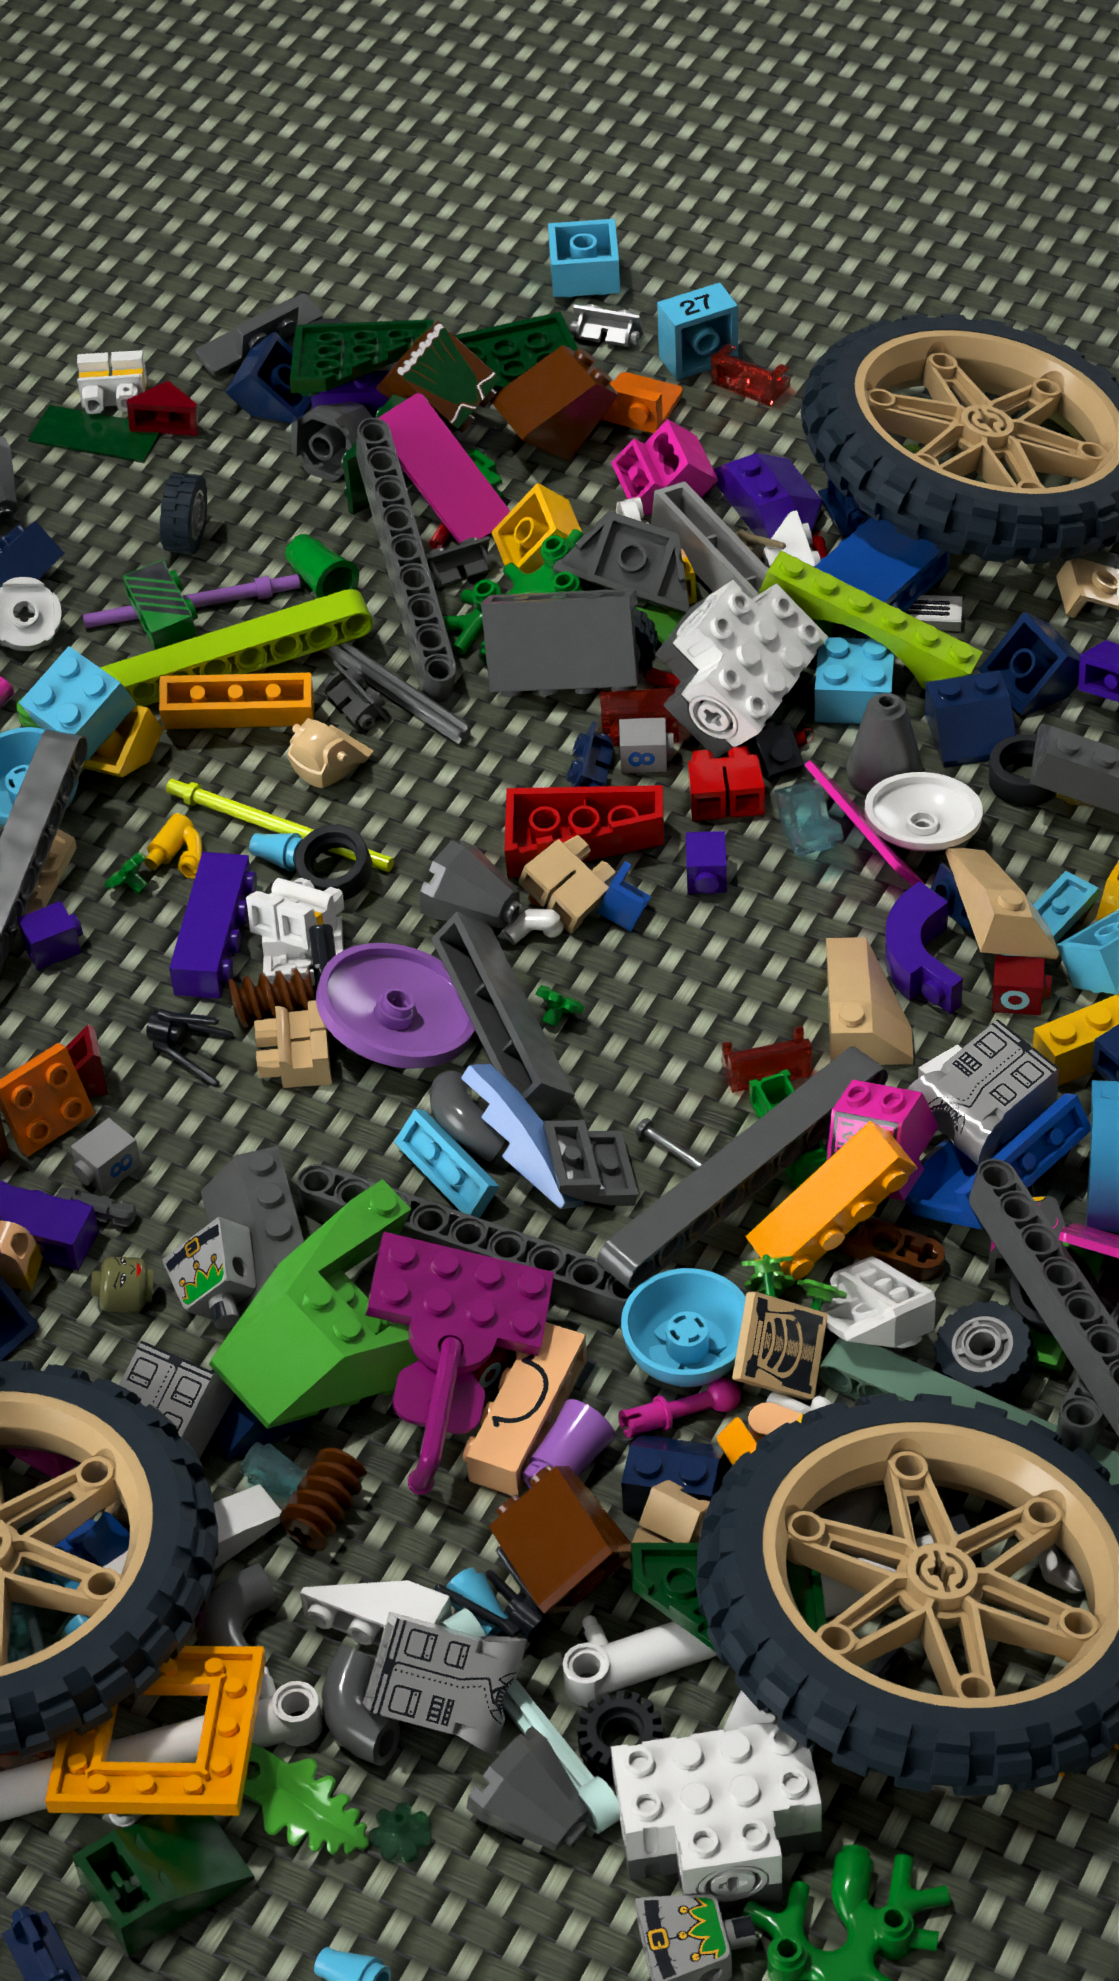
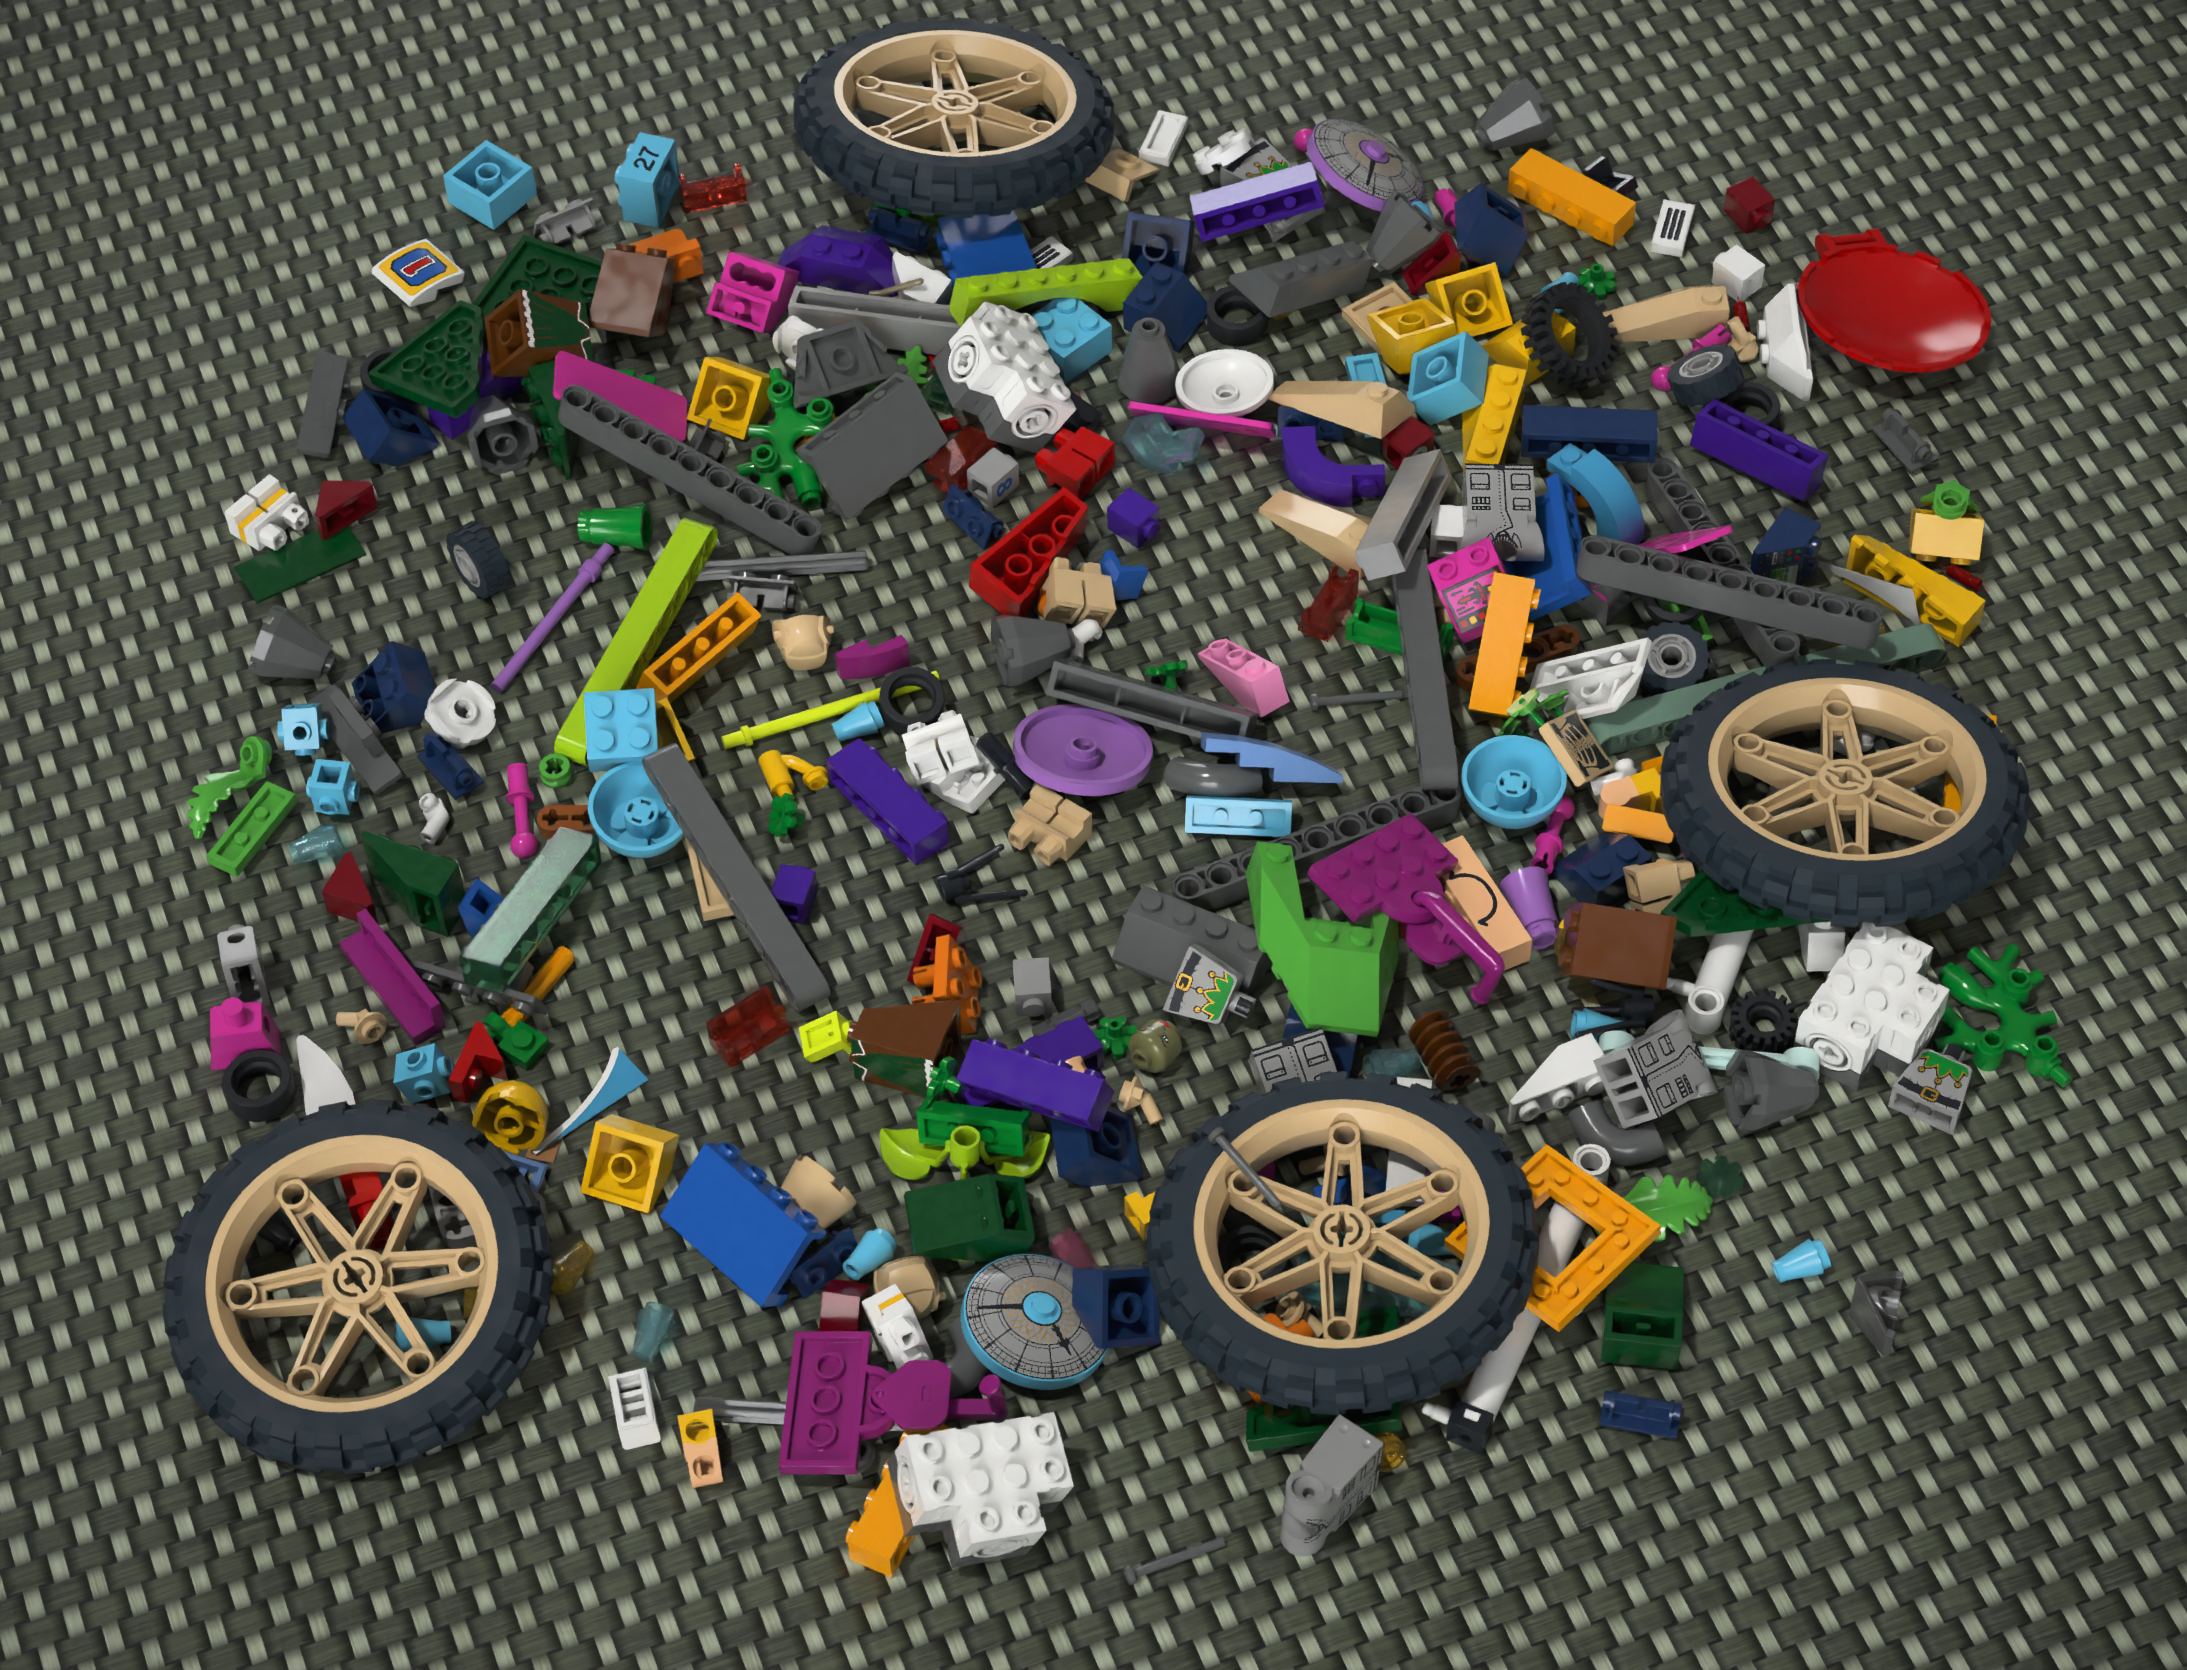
camera: 50 degrees left, 5 degrees up
green brick [123,559,198,650] -> none
reddish brown piece [229,965,315,1028] -> none
dark grey slope [543,1120,638,1206] -> none
none -> slope [372,239,465,307]
none -> magenta slope [835,634,910,679]
none -> green plant [1093,1016,1138,1059]
none -> tan plate [1118,1076,1163,1125]
none -> bright pink slope [1198,638,1290,717]
none -> light grey brick [1355,449,1452,580]

